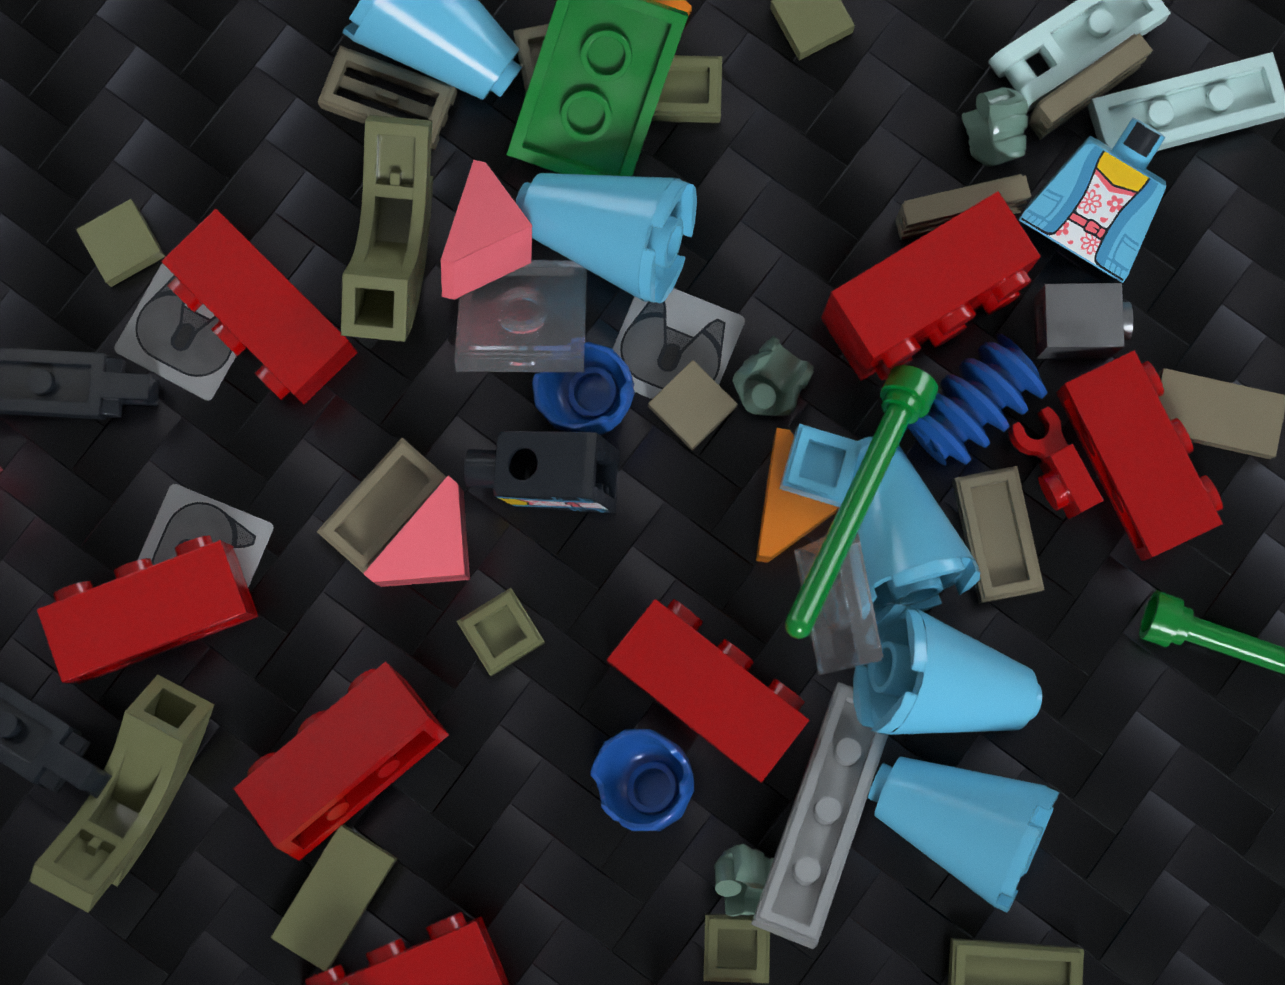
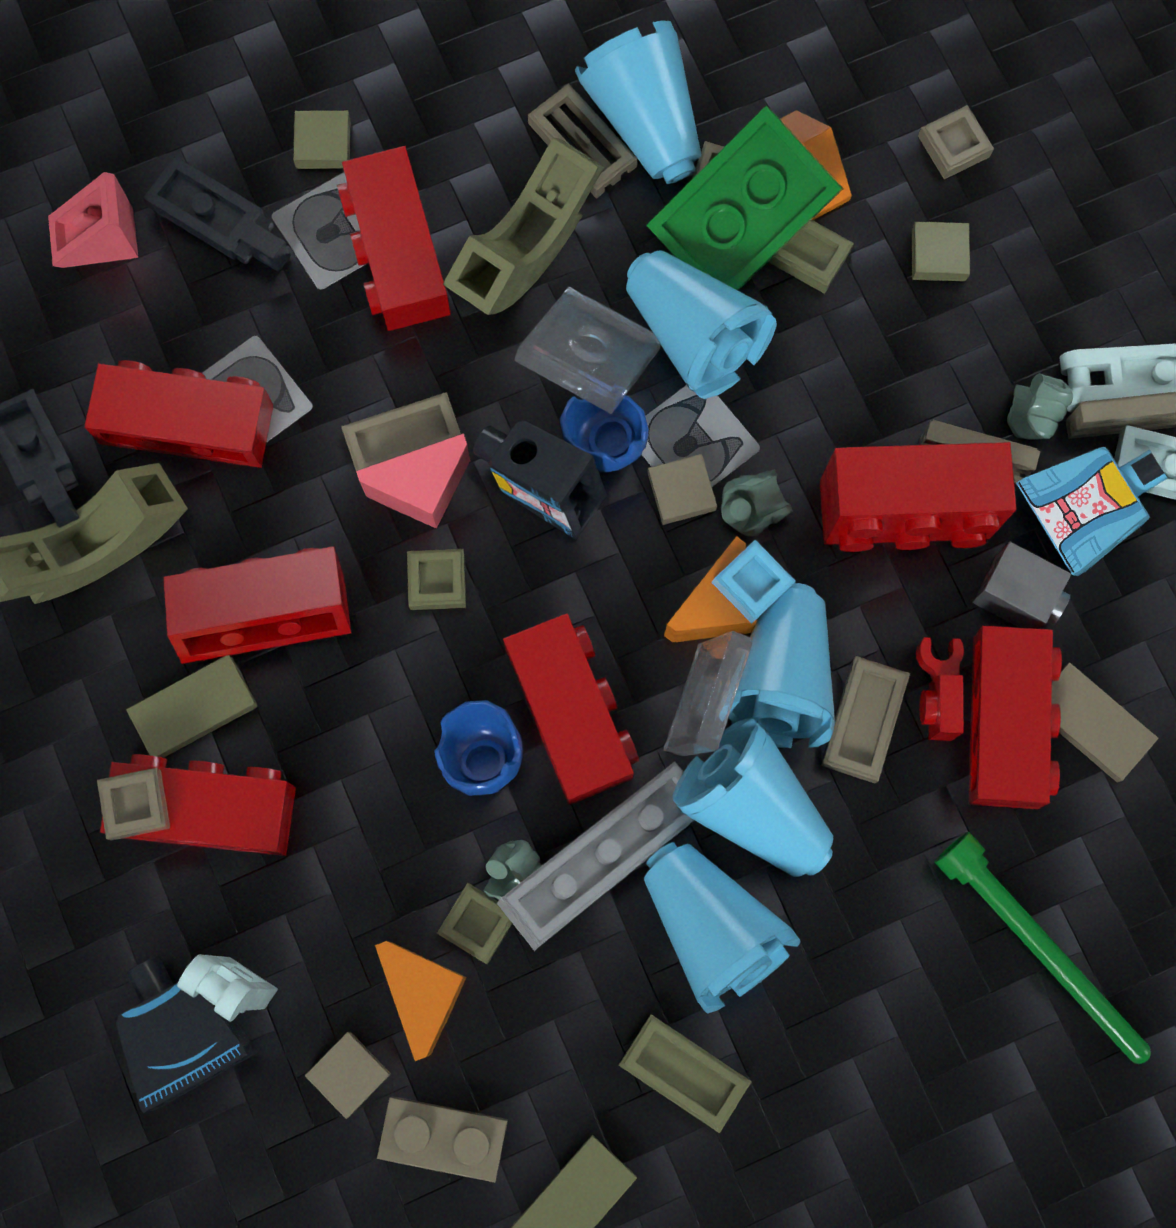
camera: 25 degrees right, 5 degrees down
coral slope [441,160,532,300] -> none
green piece [785,365,938,639] -> none
blue piece [907,334,1048,466] -> none

